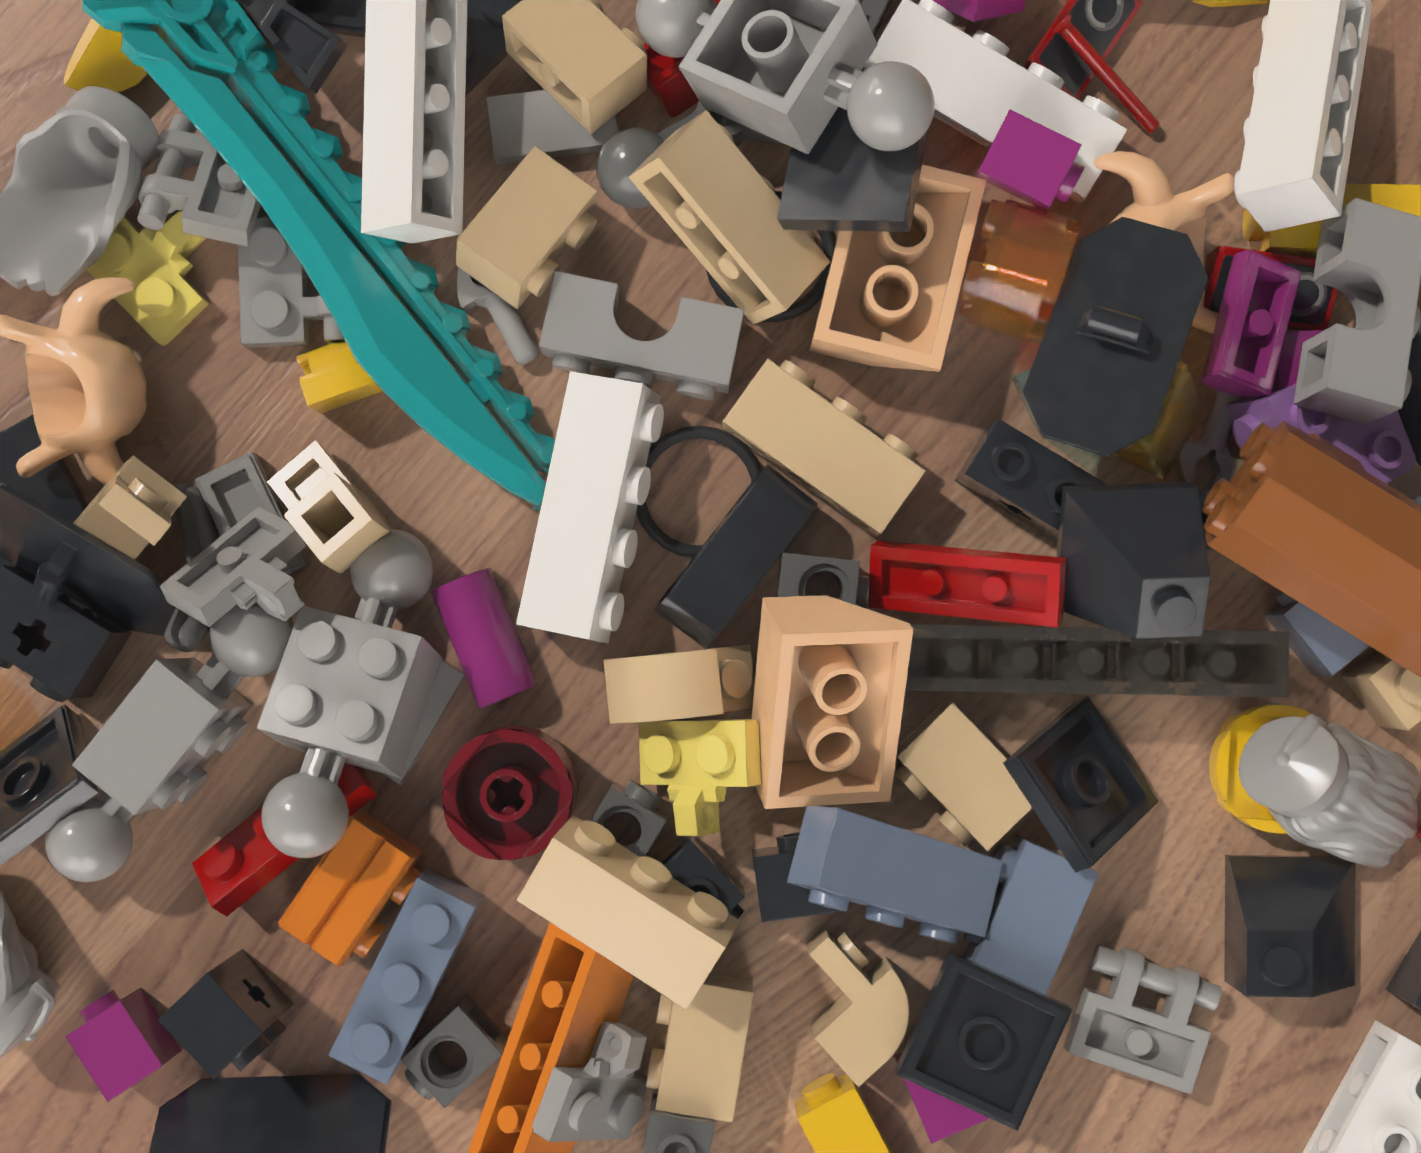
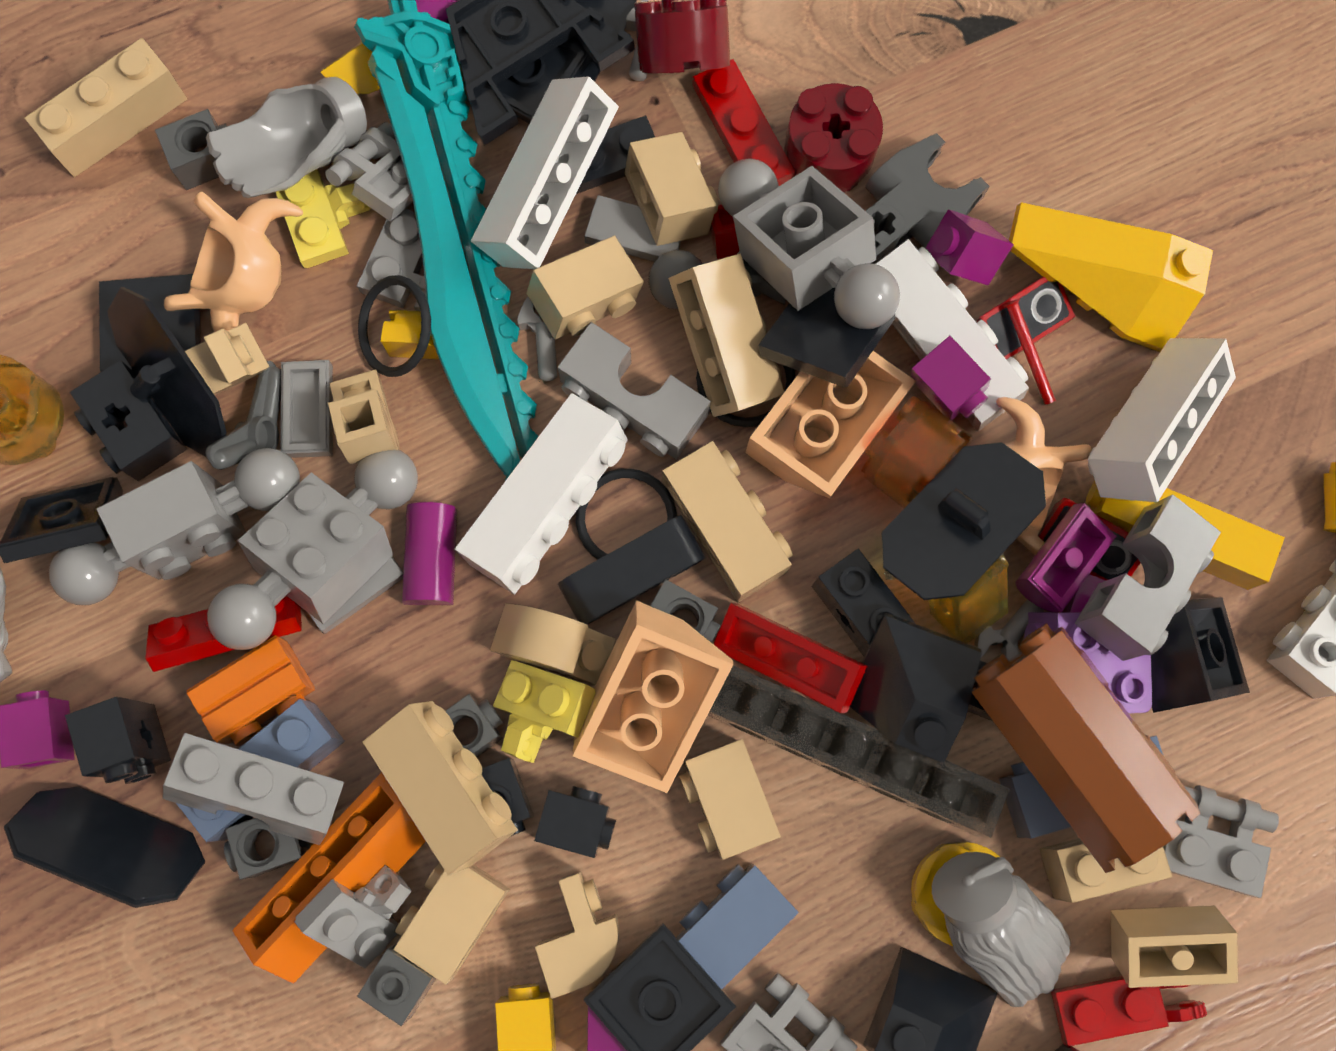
camera: 15 degrees right, 10 degrees down
light grey hinge [160,506,306,627] -> none
dark red brick [442,725,579,860] -> none
sand blue brick [787,806,1003,944] -> none
black tile [1003,696,1159,873] -> none
none -> light grey arch [162,733,344,845]
none -> black tyre [358,275,431,377]

